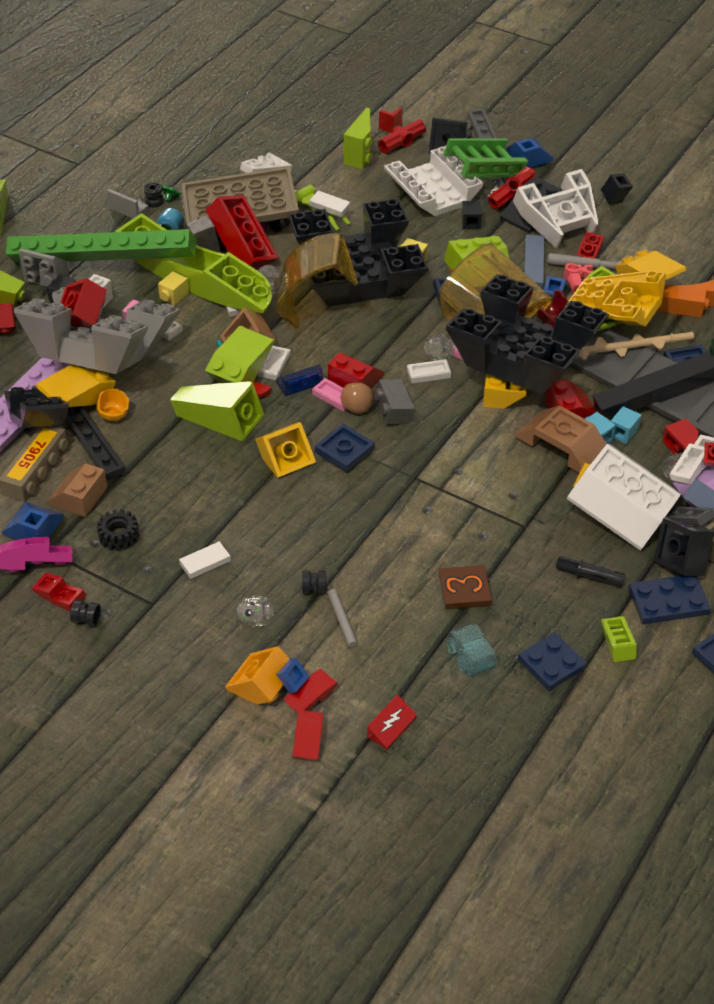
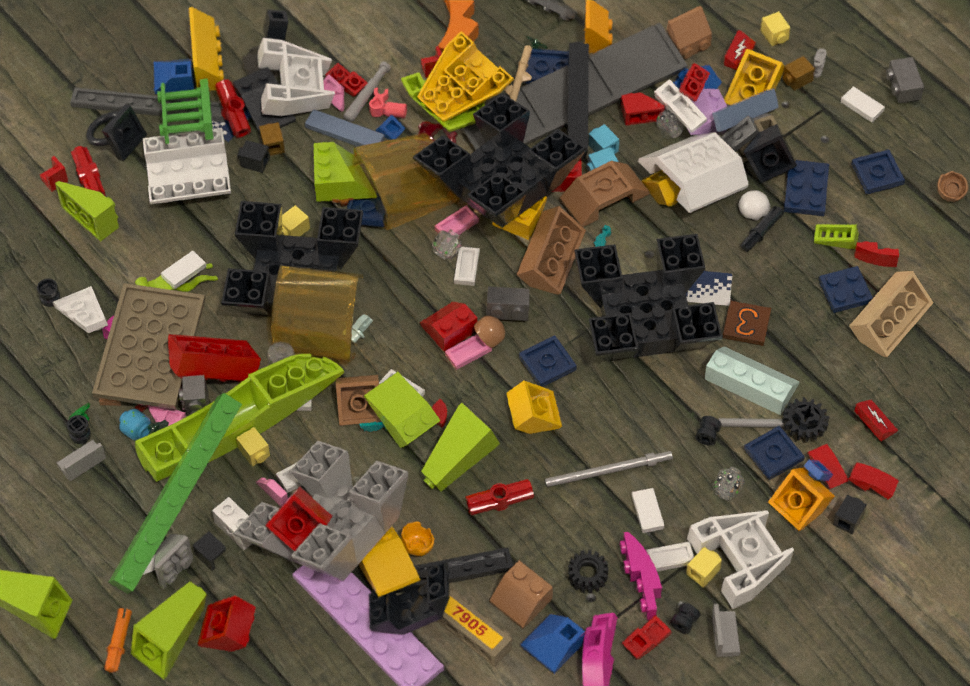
camera: 70 degrees left, 10 degrees up
clear blue panel [276,364,323,397] -> none
clear light blue brick [447,623,497,677] -> none
yellow slope [615,249,687,280] -> none
none -> black wheel [37,278,61,307]
none -> yellow slope [189,7,224,91]
none -> pearl gold brick [259,122,285,156]
none -> bright pink tile [323,74,344,112]
none -> light aqua piece [343,314,373,344]
none -> red piece [466,479,534,515]
none -> medium nougat slope [517,206,586,295]
none -> light grey bar [545,451,673,487]
none -> black slope [574,234,723,361]
none -> teal piece [594,225,612,247]
none -> dark pink slope [620,532,662,620]
none -> white tile [647,542,694,571]
none -> sticker [686,271,732,306]
none -> light yellow brick [686,547,722,588]
none -> white wedge [687,511,794,609]
none -> light aqua slope [705,346,800,415]
none -> light grey panel [712,604,740,657]
none -> white hair [738,191,771,221]
none -> dark blue plate [744,425,805,480]
none -> black gear [782,397,830,442]
none -> black brick [833,495,867,535]
none -> tan slope [849,271,933,357]
none -> red slope [854,241,899,267]

